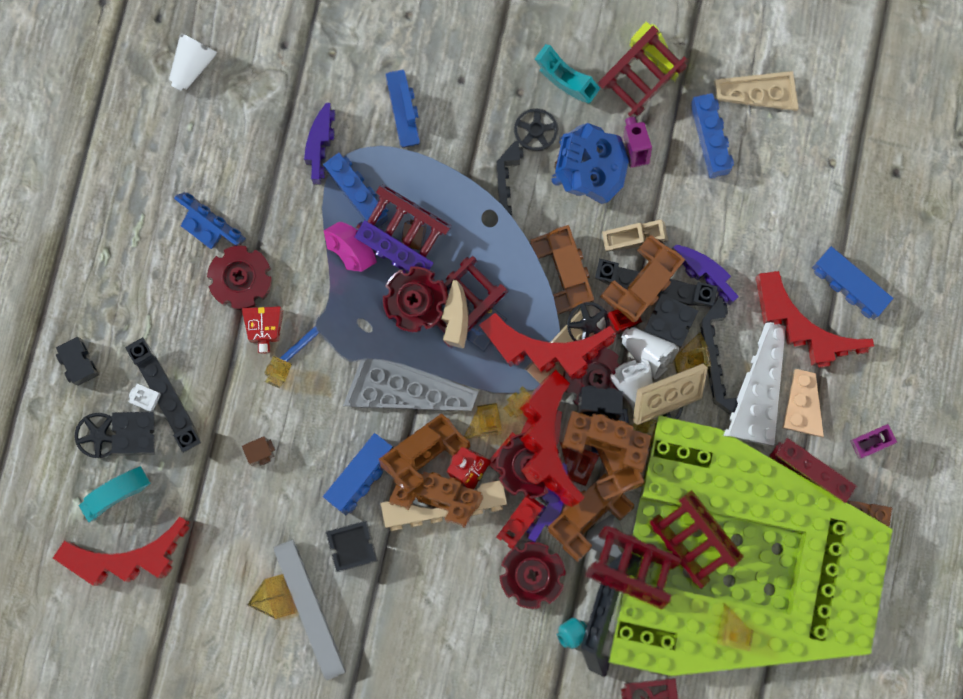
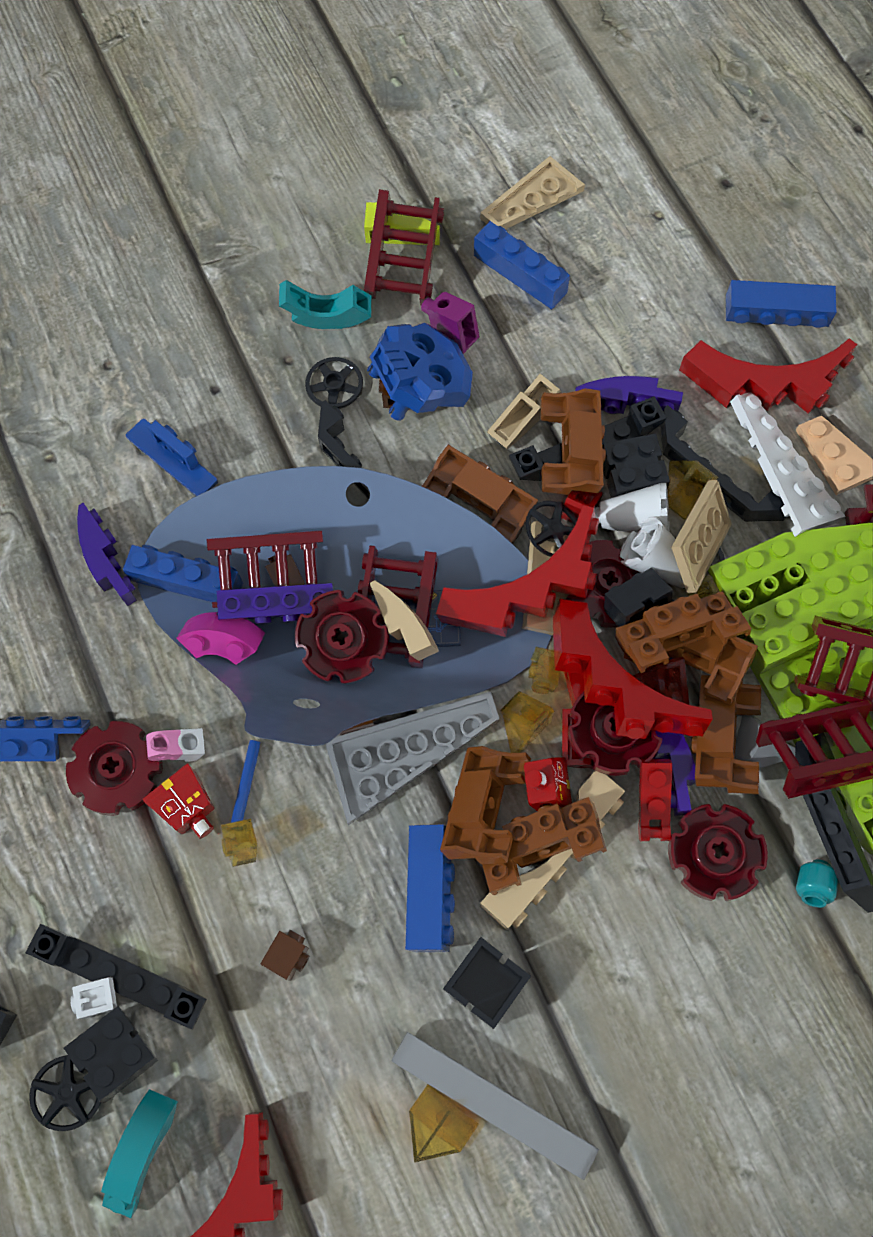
camera: 35 degrees left, 10 degrees down
none -> leg [146,728,205,762]

